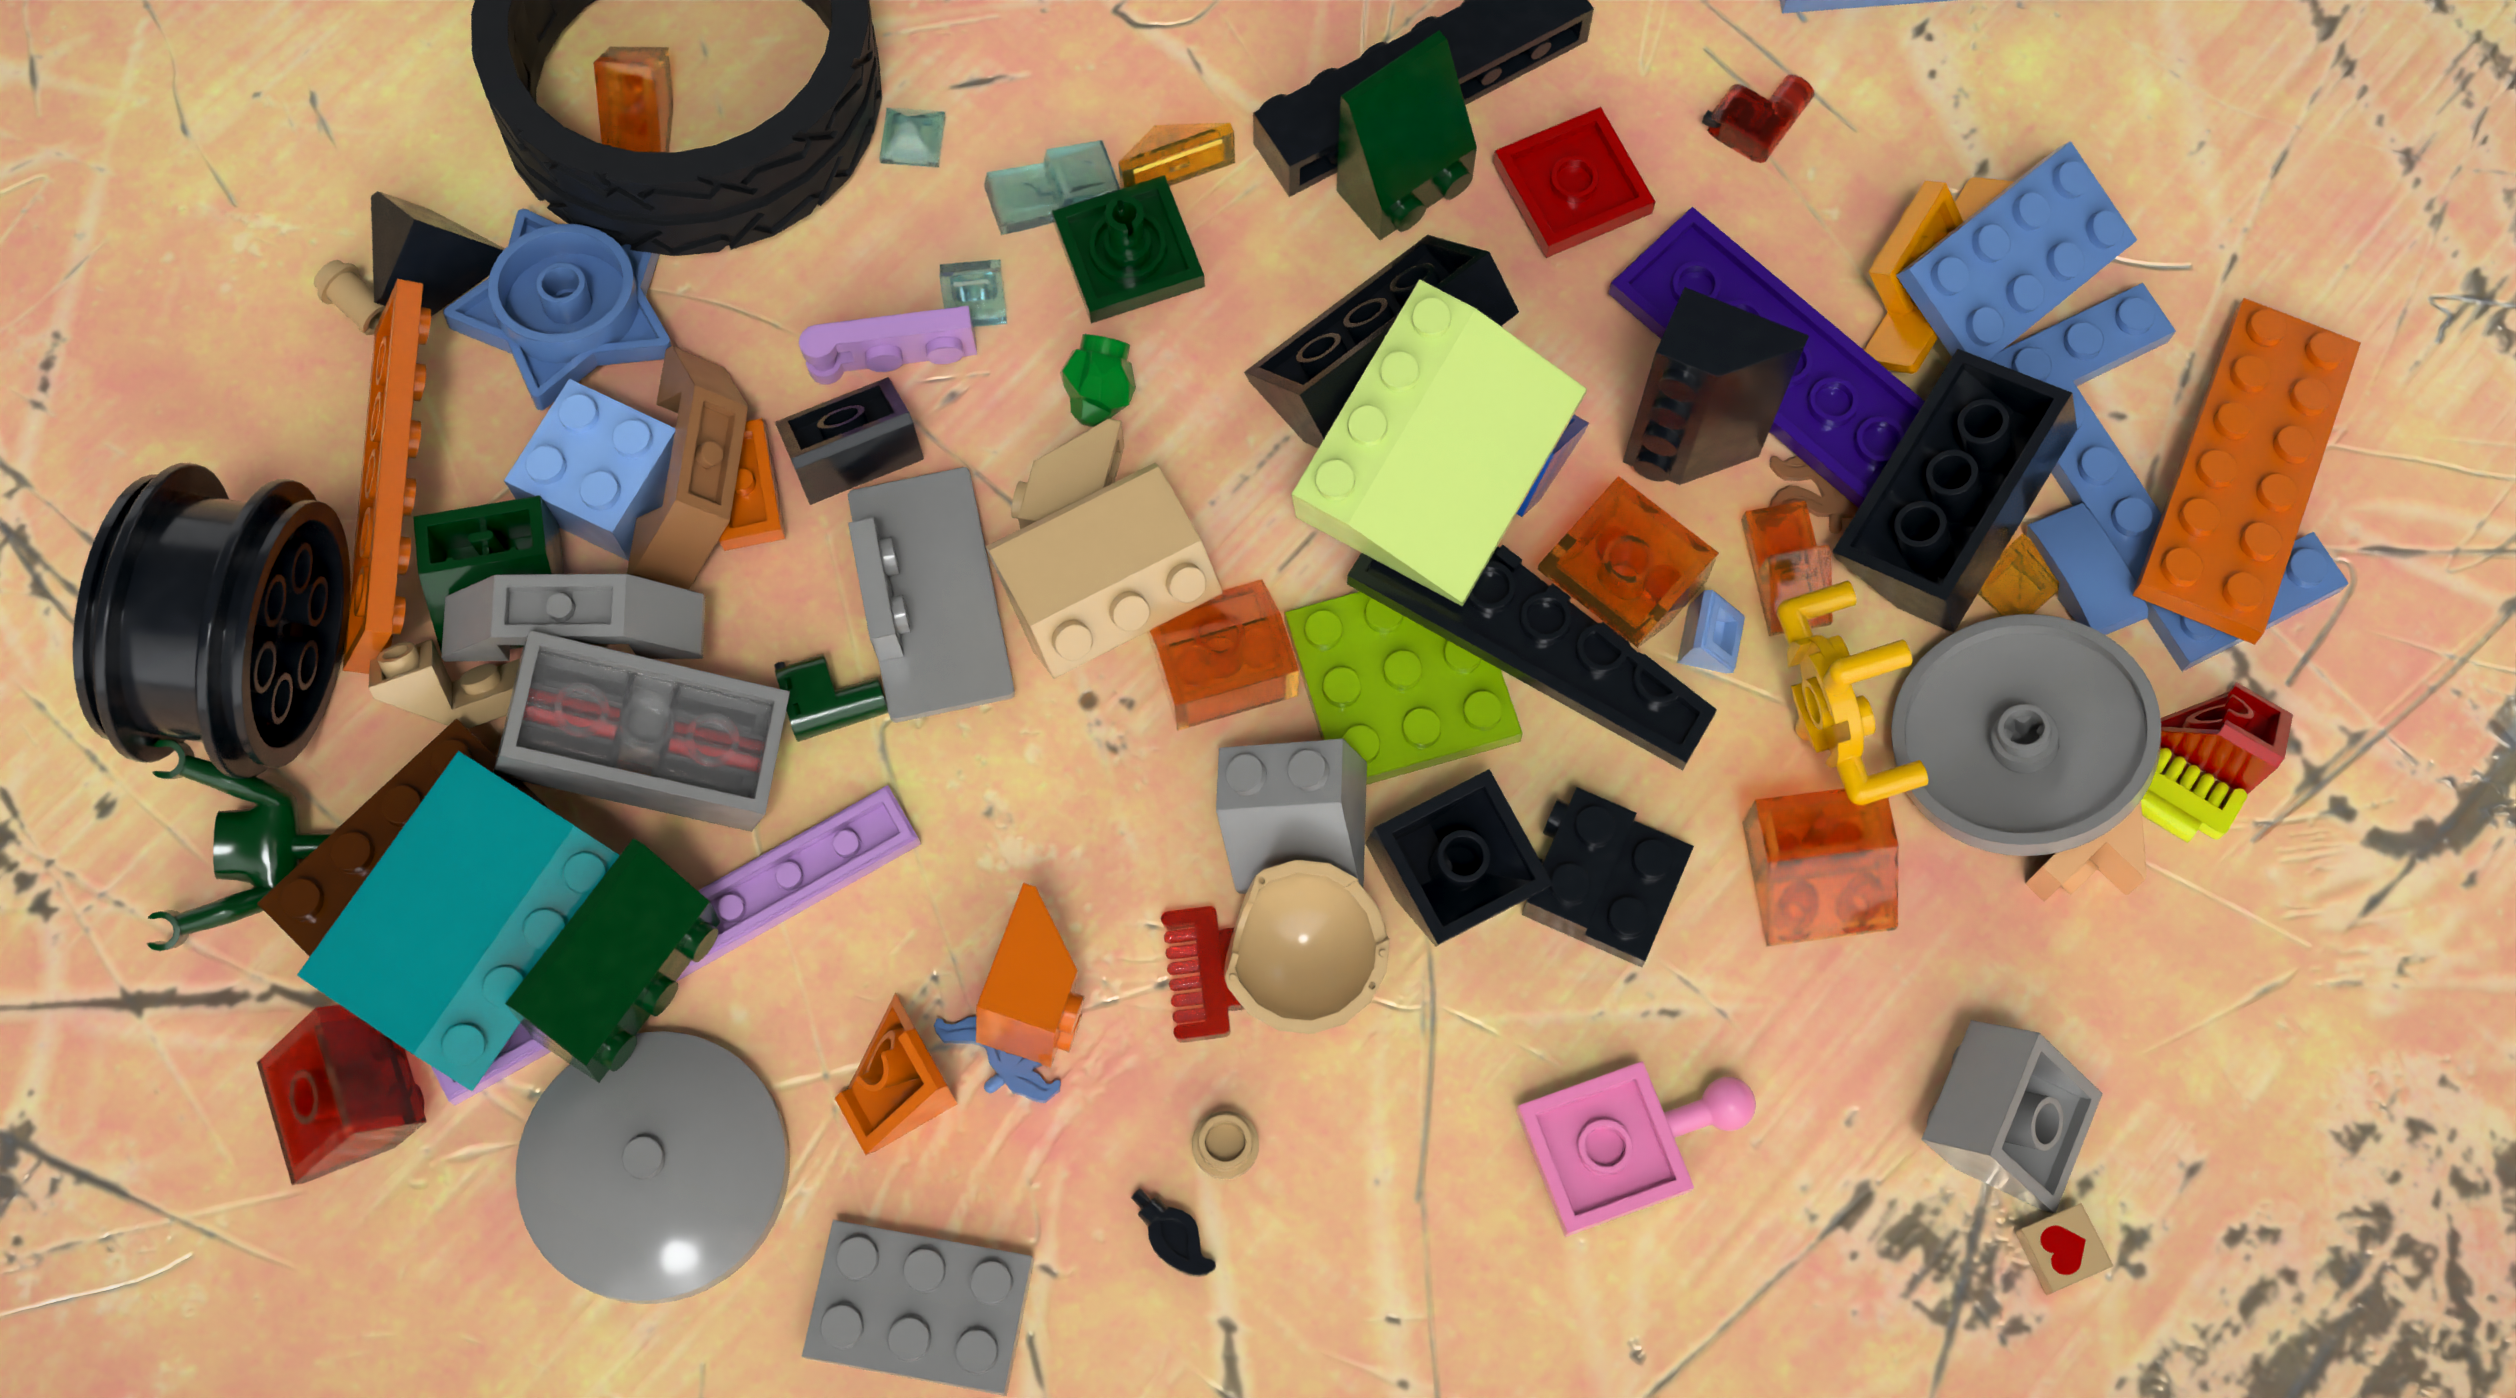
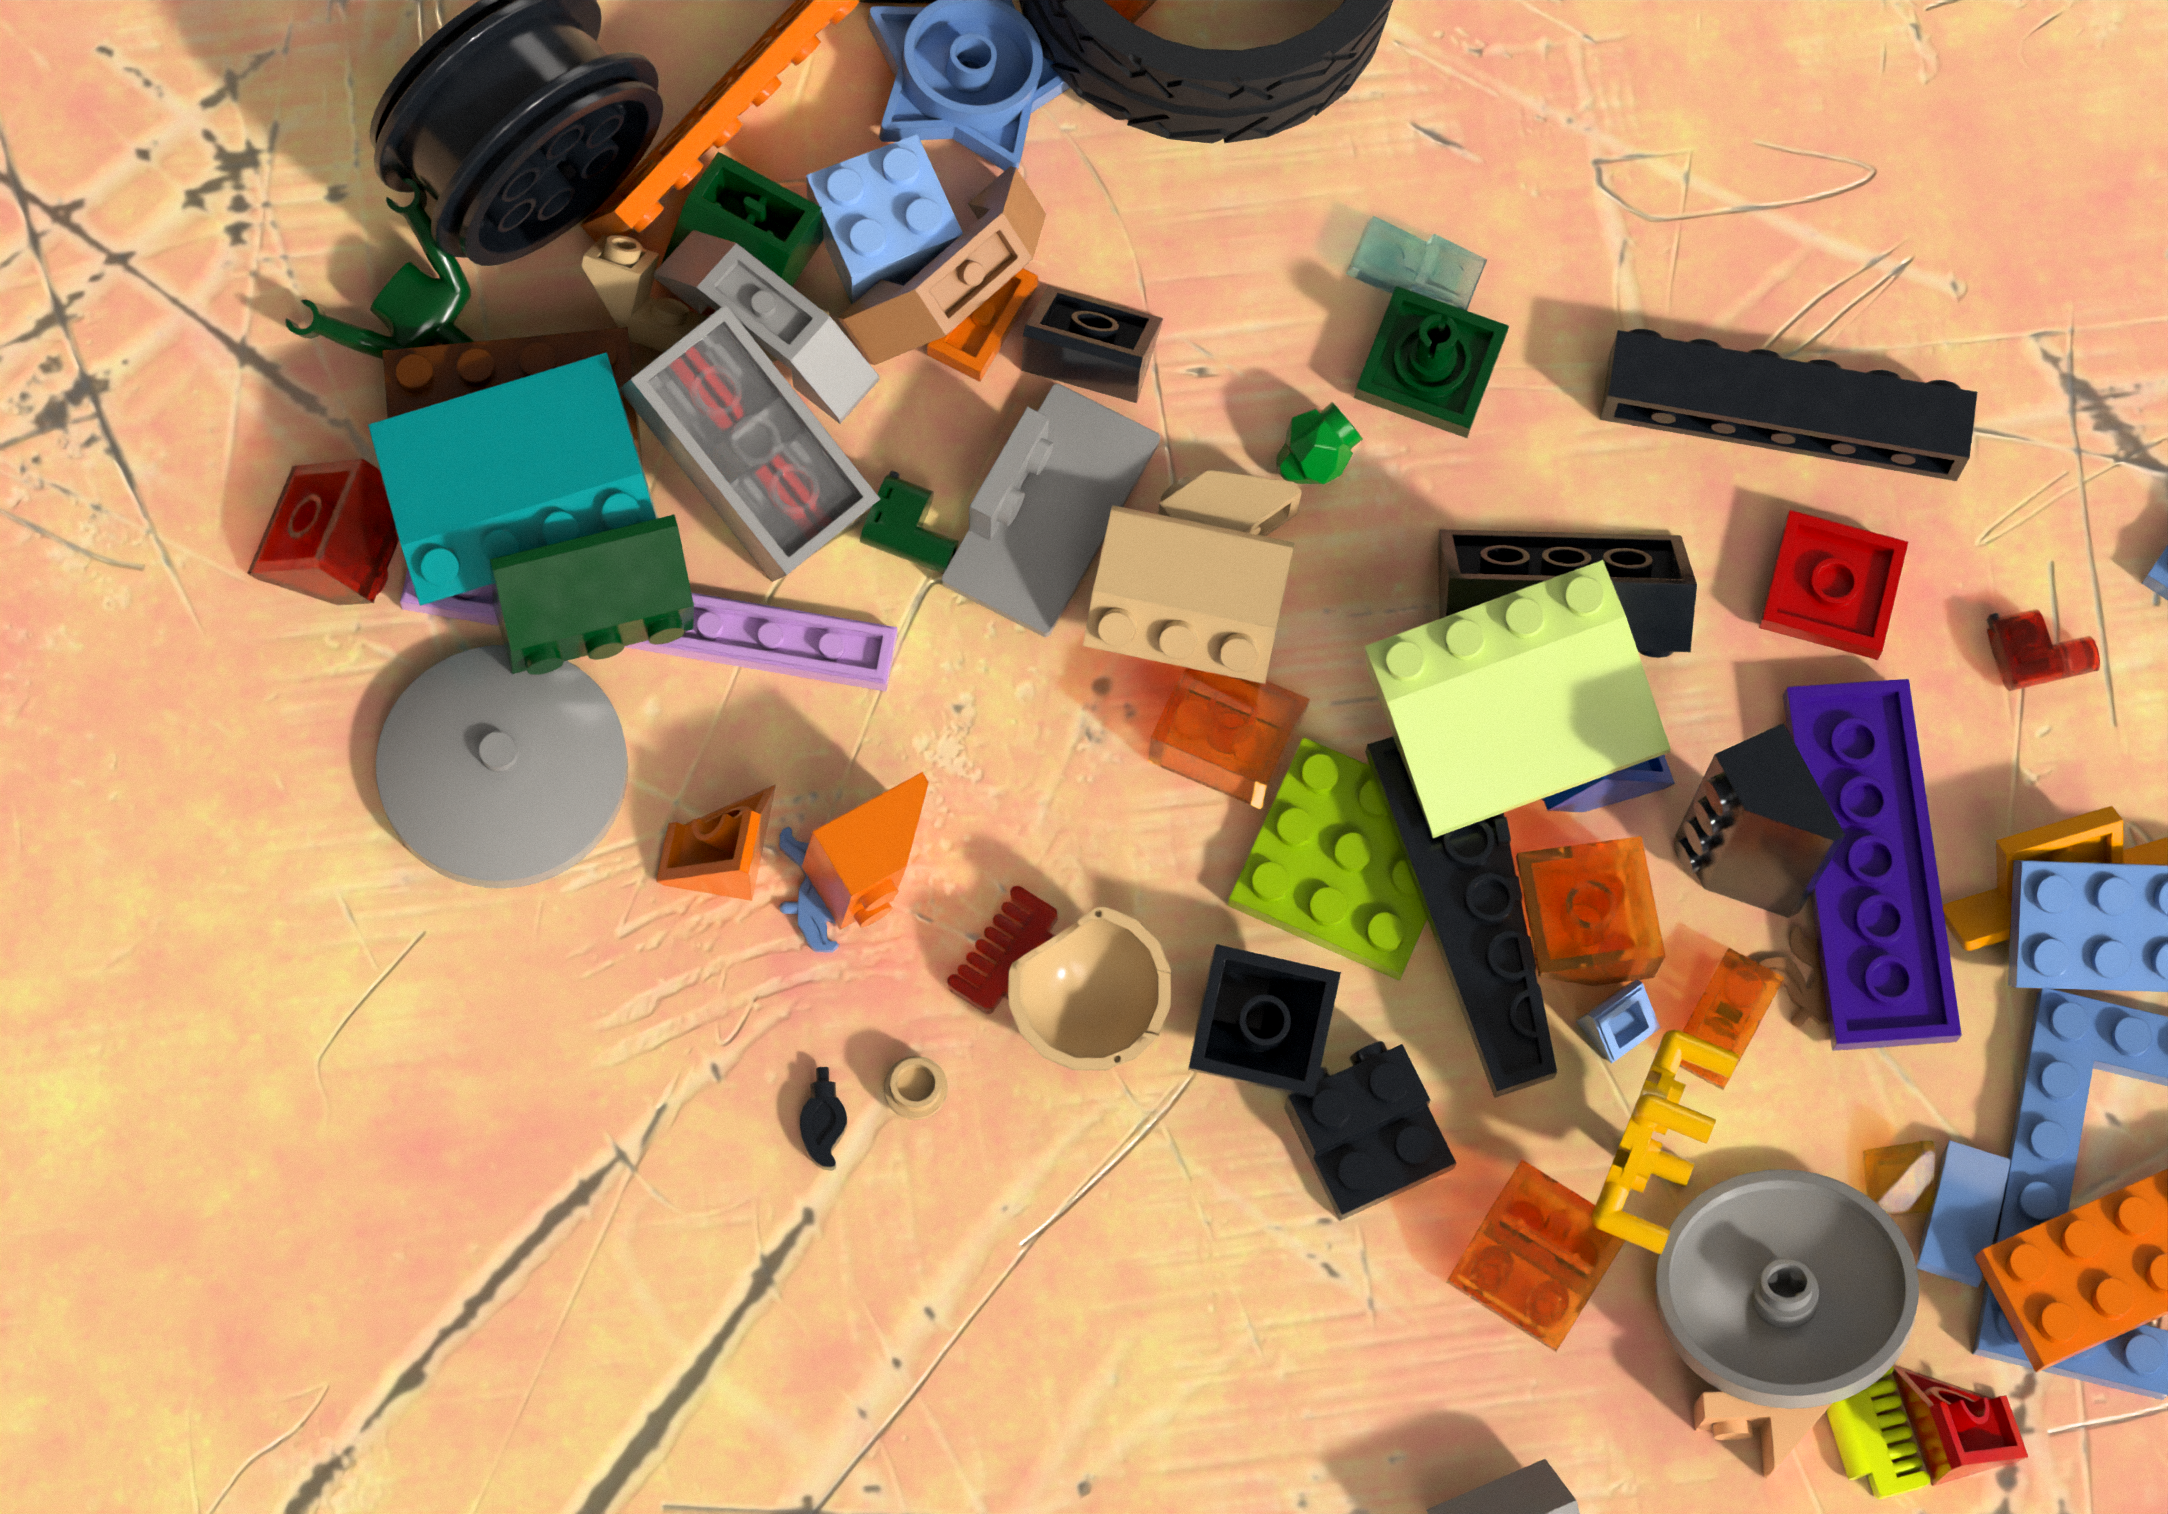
camera: 35 degrees right, 0 degrees up
lavender plate [799,306,977,385] -> none
light grey plate [802,1220,1034,1396] -> none
clear light blue slope [879,108,946,167] -> none
clear light blue tile [940,259,1007,327] -> none
clear yellow slope [1118,122,1235,189] -> none
light grey slope [1216,739,1367,894] -> none
dark green slope [1336,30,1477,241] -> none
bright pink plate [1516,1061,1756,1237] -> none
black slope [1832,349,2077,633] -> none

